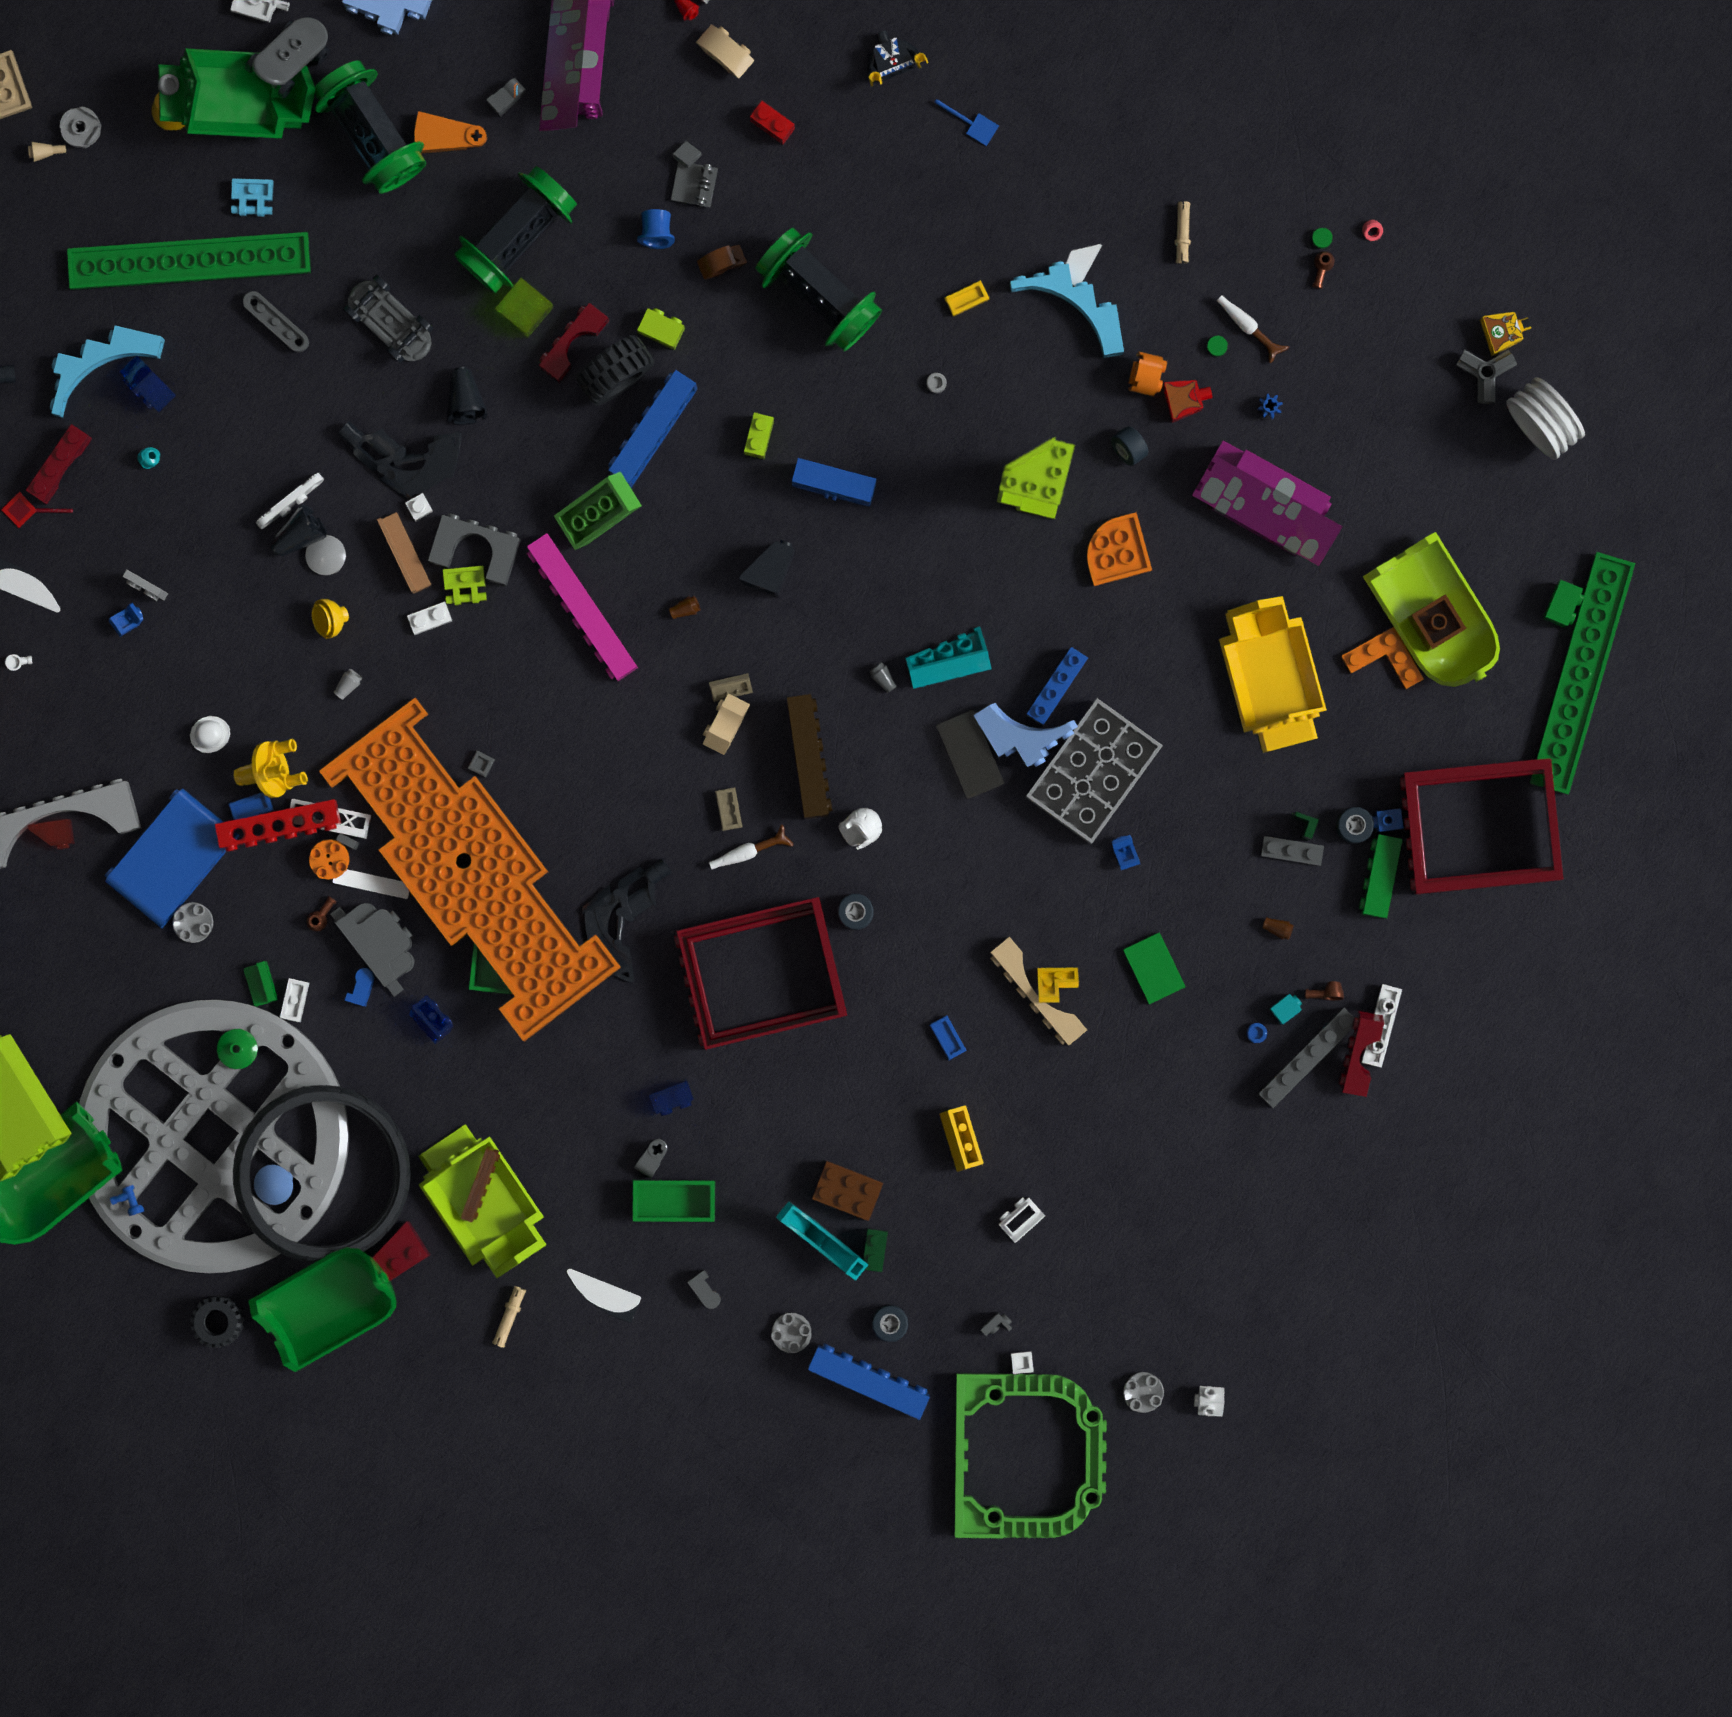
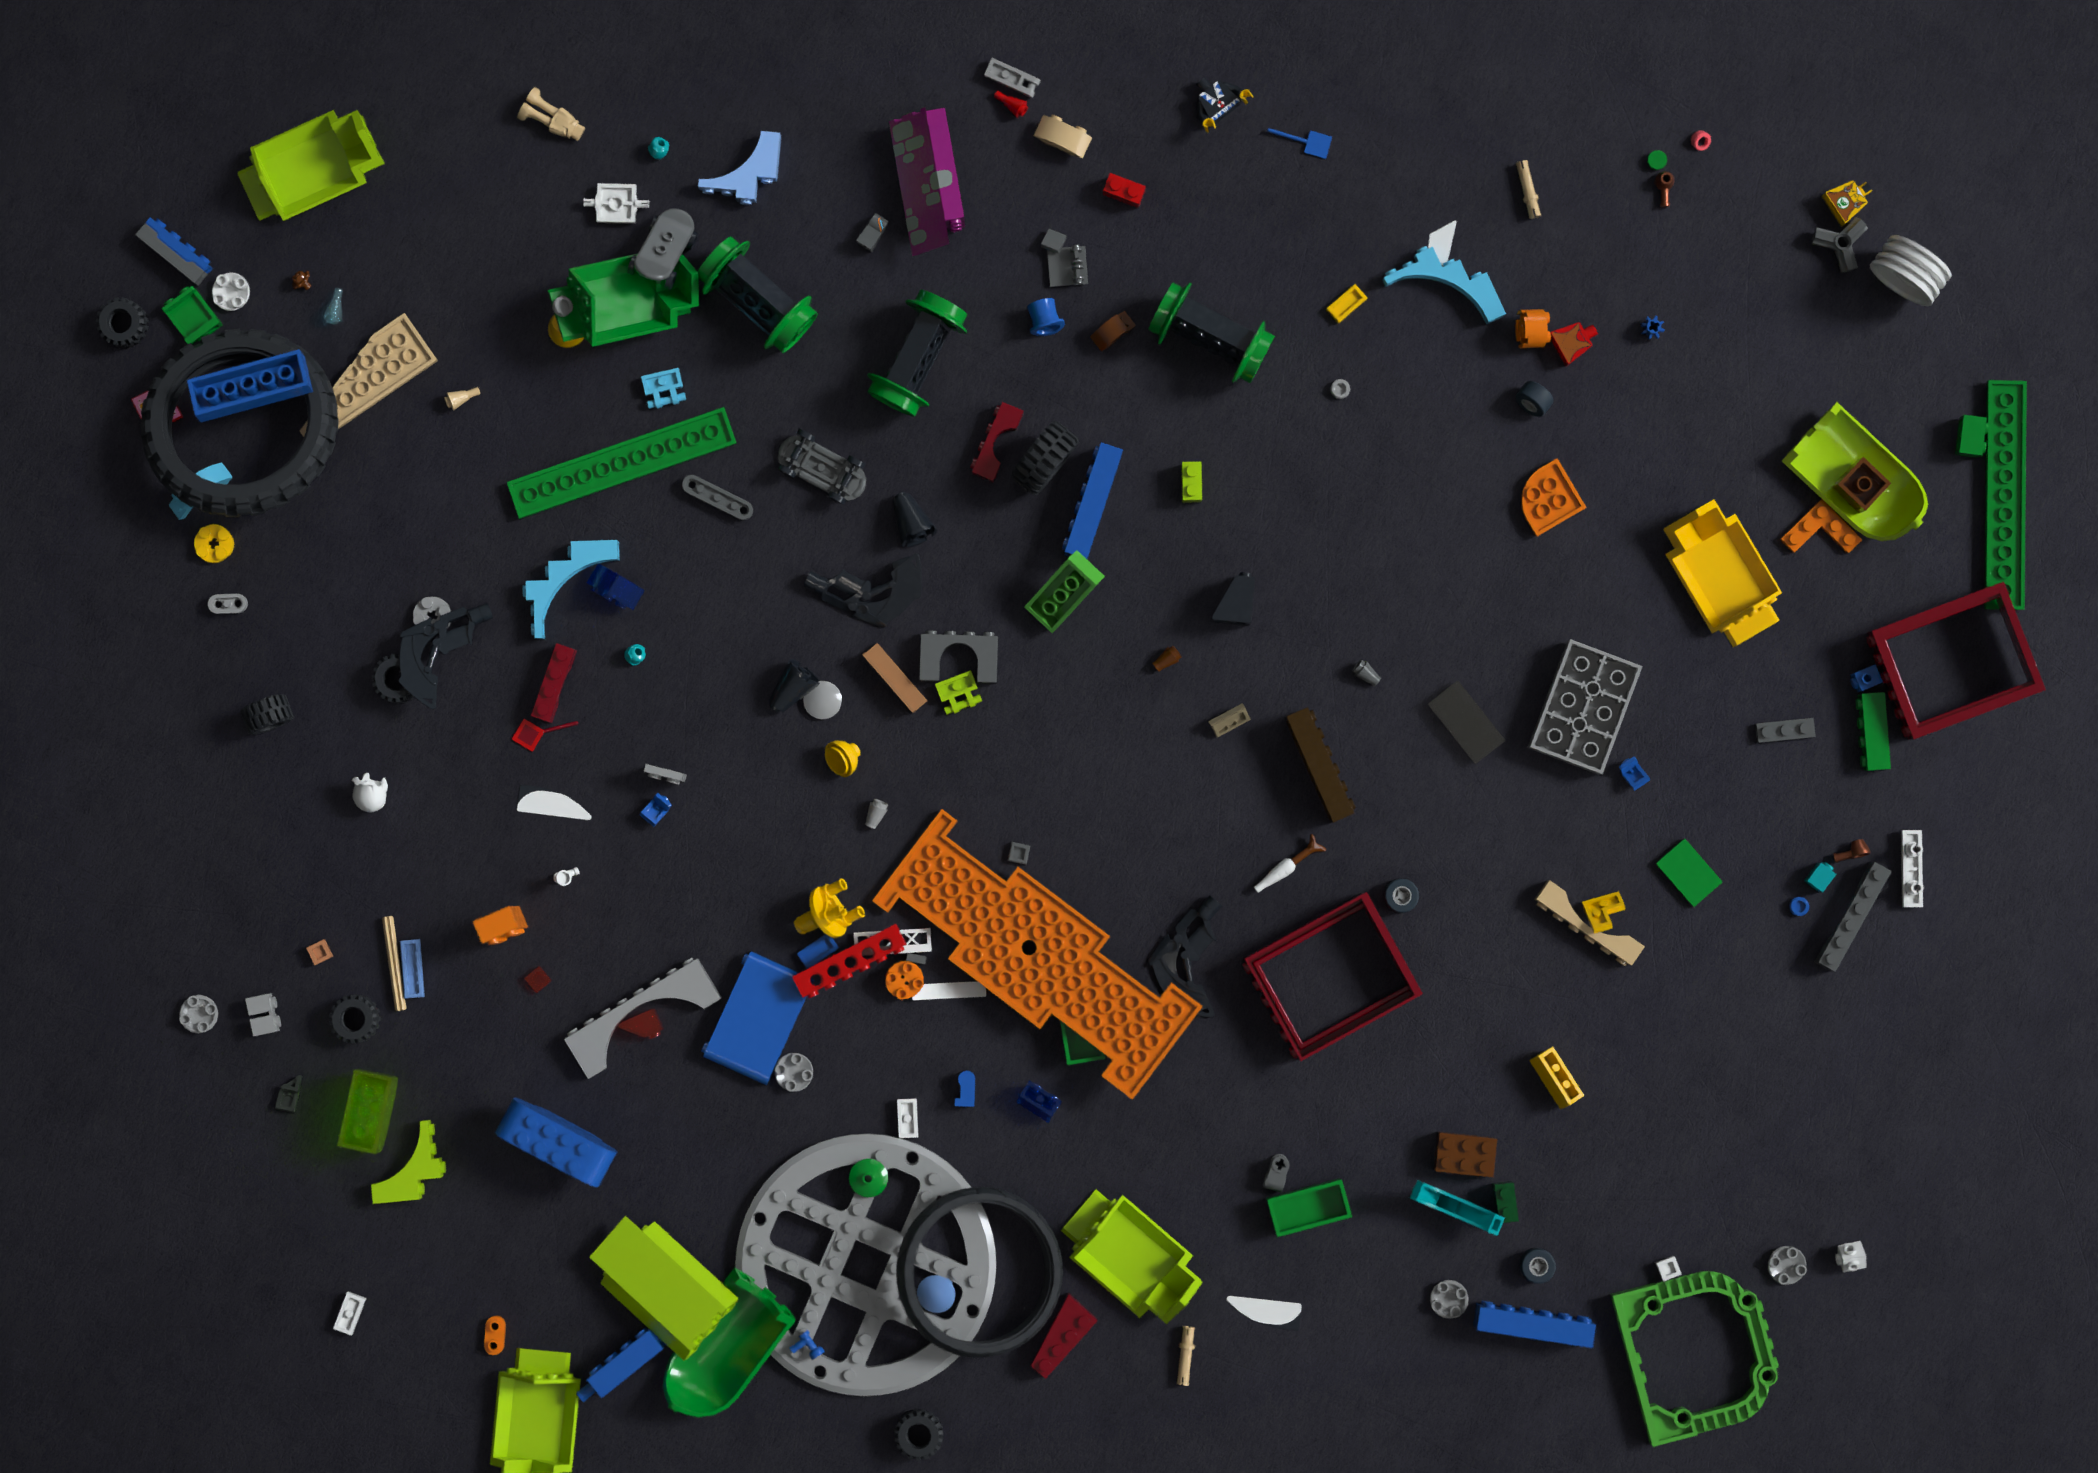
camera: 20 degrees left, 0 degrees up
light grey plate [60,107,101,148] -> none
white hat [190,716,230,753] -> none
green panel [244,961,278,1007] -> none
green panel [249,1248,396,1372] -> none
white plate [256,473,324,529] -> none
copper bar [306,896,337,931] -> none
dark grey brick [330,903,415,997] -> none
white plate [406,493,433,521] -> none
white plate [407,602,452,635] -> none
orange piece [415,111,487,153] -> none
reddish brown piece [461,1146,500,1222] -> none
clear neon green brick [495,278,553,337] -> none
dark pink brick [527,533,638,681] -> none
lime brick [637,308,685,350] -> none
clear blue brick [649,1081,695,1116] -> none
dark grey leg [687,1270,721,1309] -> none
tan brick [703,694,750,755] -> none
dark tan plate [715,788,742,831] -> none
blue brick [792,458,876,507] -> none
white hair [839,808,882,850] -> none
teal wedge [906,626,991,689] -> none
blue tile [930,1015,967,1060] -> none
light blue arch [973,703,1078,767] -> none
dark grey bracket [980,1312,1012,1336] -> none
lime panel [997,437,1074,520] -> none
white window [999,1197,1045,1243] -> none
blue piece [1026,647,1088,727] -> none
magenta panel [1192,441,1343,566] -> none
green tile [1207,336,1228,357] -> none
white piece [1217,296,1289,363] -> none
reddish brown cone [1263,917,1294,940] -> none
dark green panel [1291,812,1318,841] -> none
black wheel [1336,807,1374,844] -> none
dark red arch [1339,1011,1385,1097] -> none

